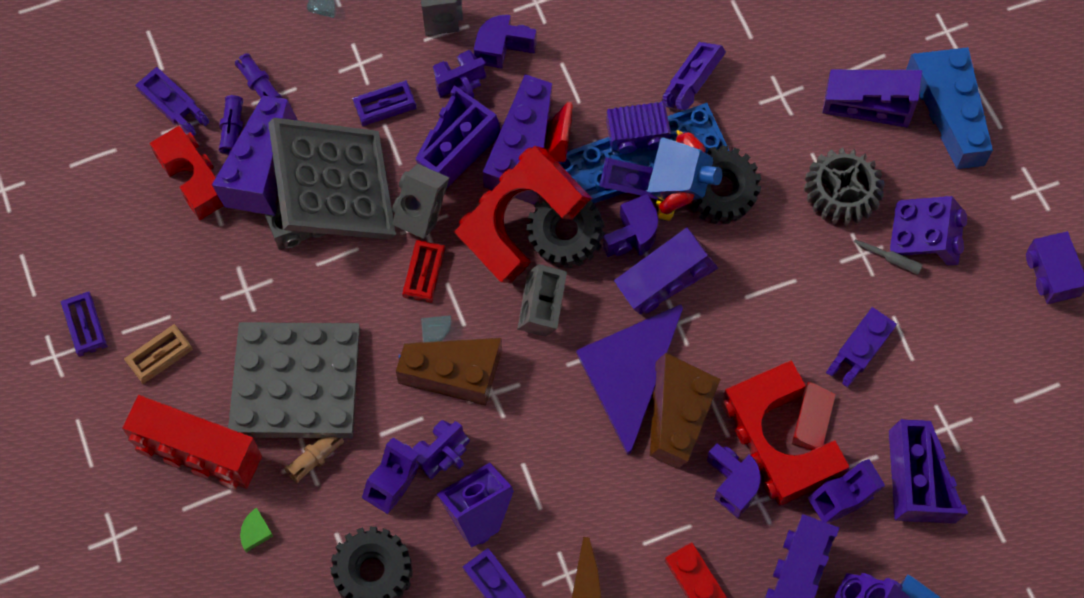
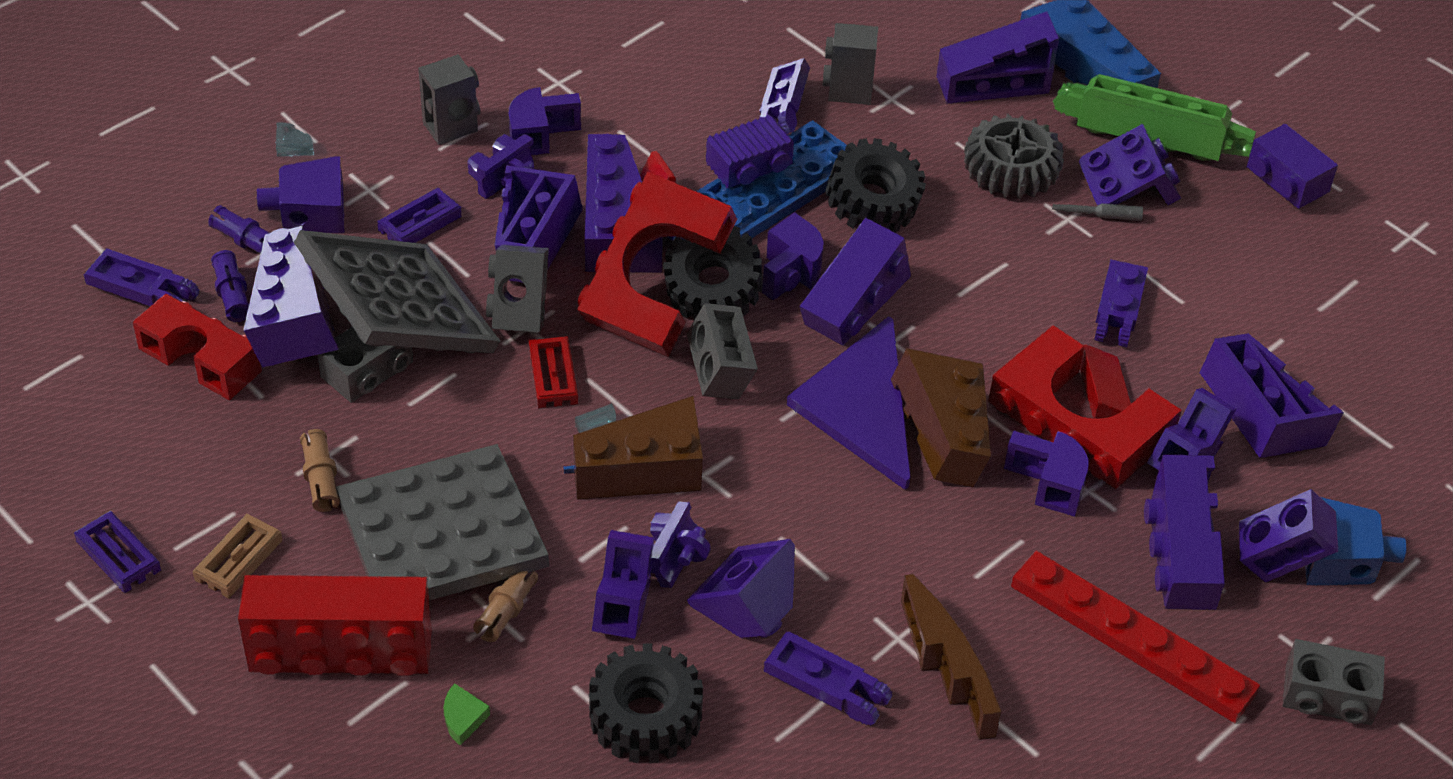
camera: 25 degrees left, 20 degrees down
dark purple hinge [599,157,658,199] -> none
torso [647,130,722,221] -> none
none -> dark purple torso [257,156,345,234]
none -> medium nougat pin [300,429,340,512]
none -> dark grey brick [822,23,878,105]
none -> bright green hinge [1053,74,1256,161]

